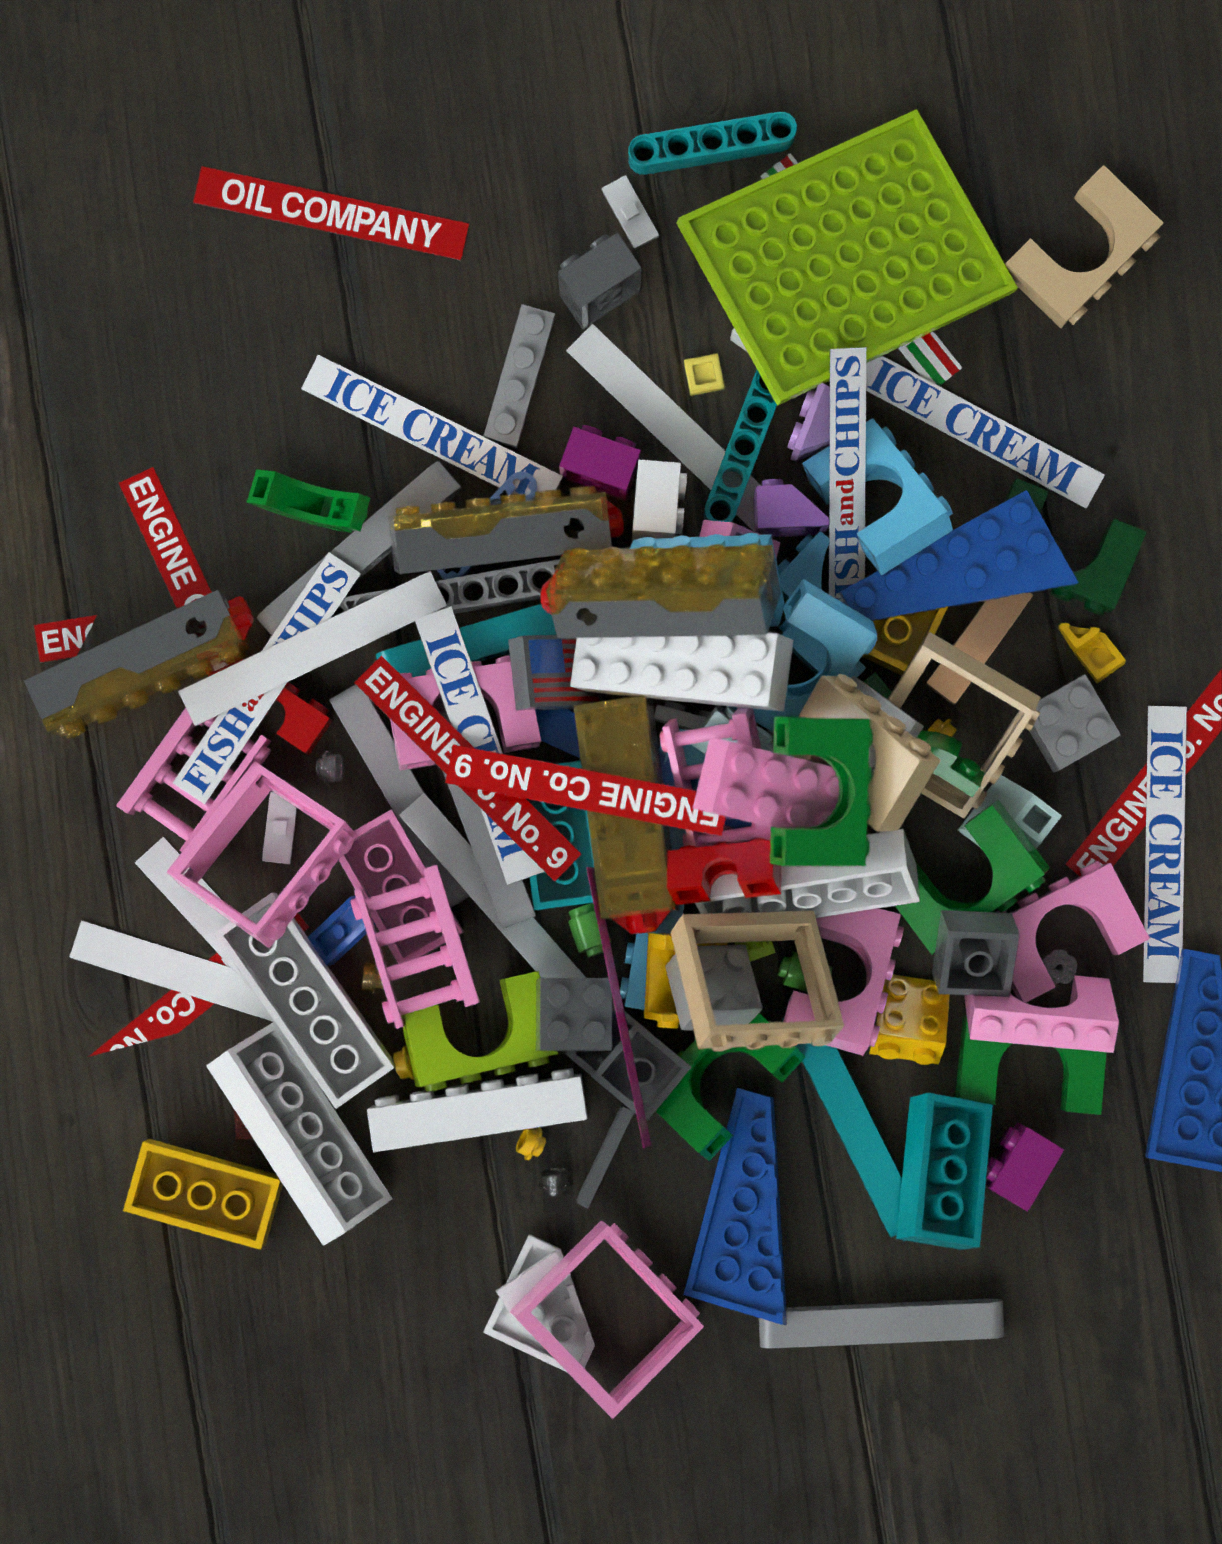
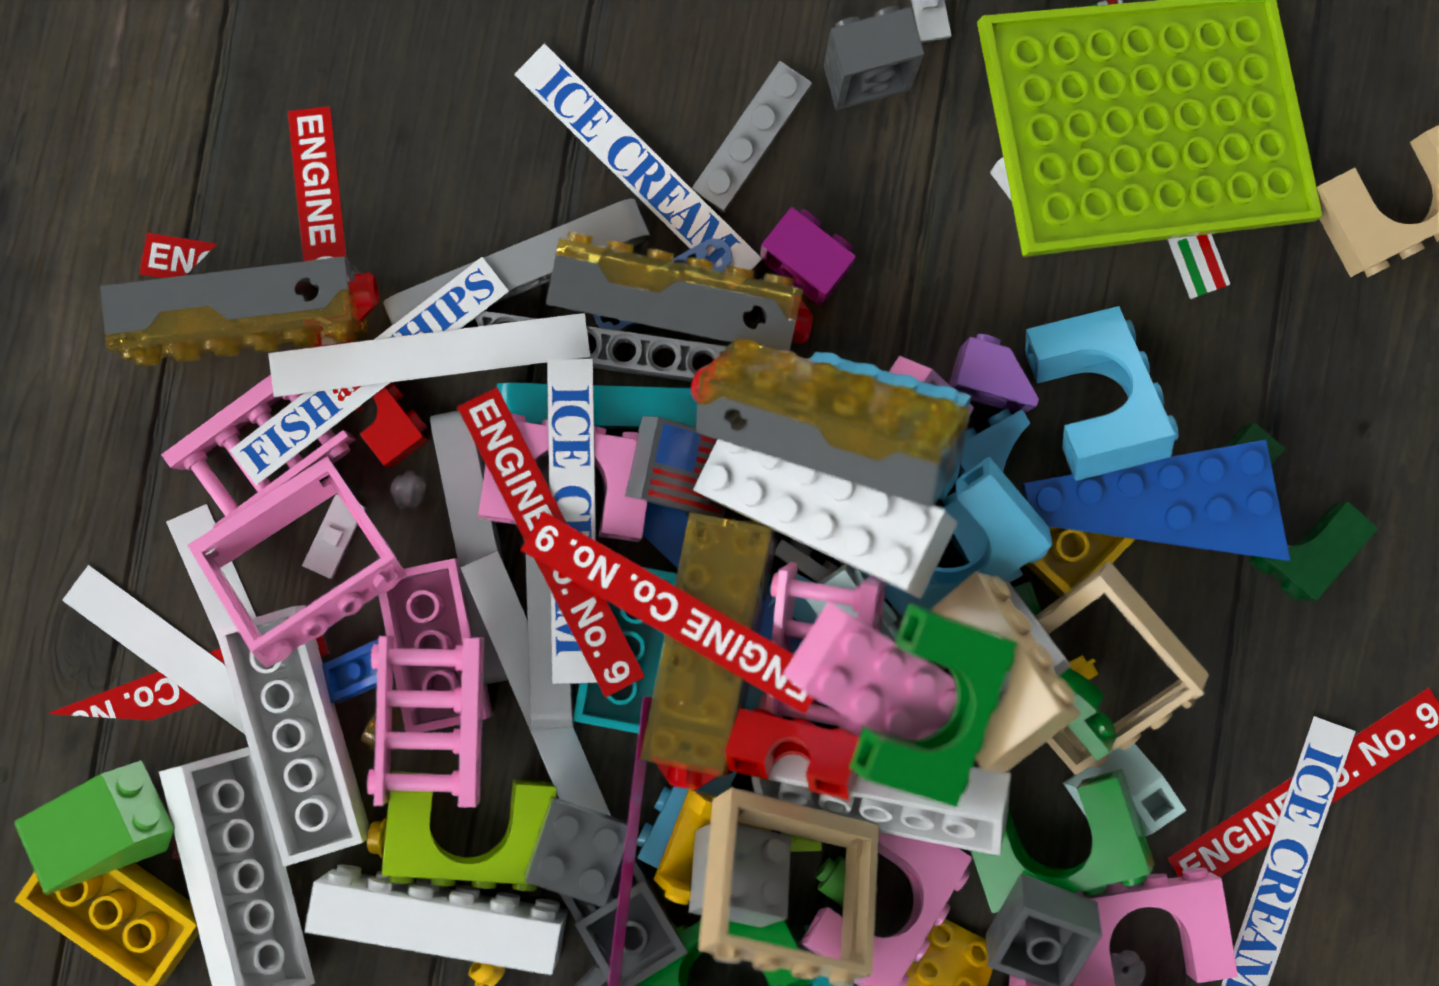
camera: 20 degrees right, 0 degrees up
green arch [247,469,370,533] -> none
white sticker [566,324,761,531] -> none
bright green brick [568,903,612,958] -> none
white brick [632,460,687,540] -> none
light yellow tile [684,353,725,396] -> none
teal beam [704,370,777,523] -> none
lavender slope [787,383,830,462] -> none
white sticker [829,347,866,604] -> none
white sticker [866,356,1105,509] -> none
light nougat slope [926,592,1033,705] -> none
light grey brick [1029,674,1121,773] -> none
yellow slope [1058,623,1126,683] -> none
none -> bright green slope [14,760,174,895]

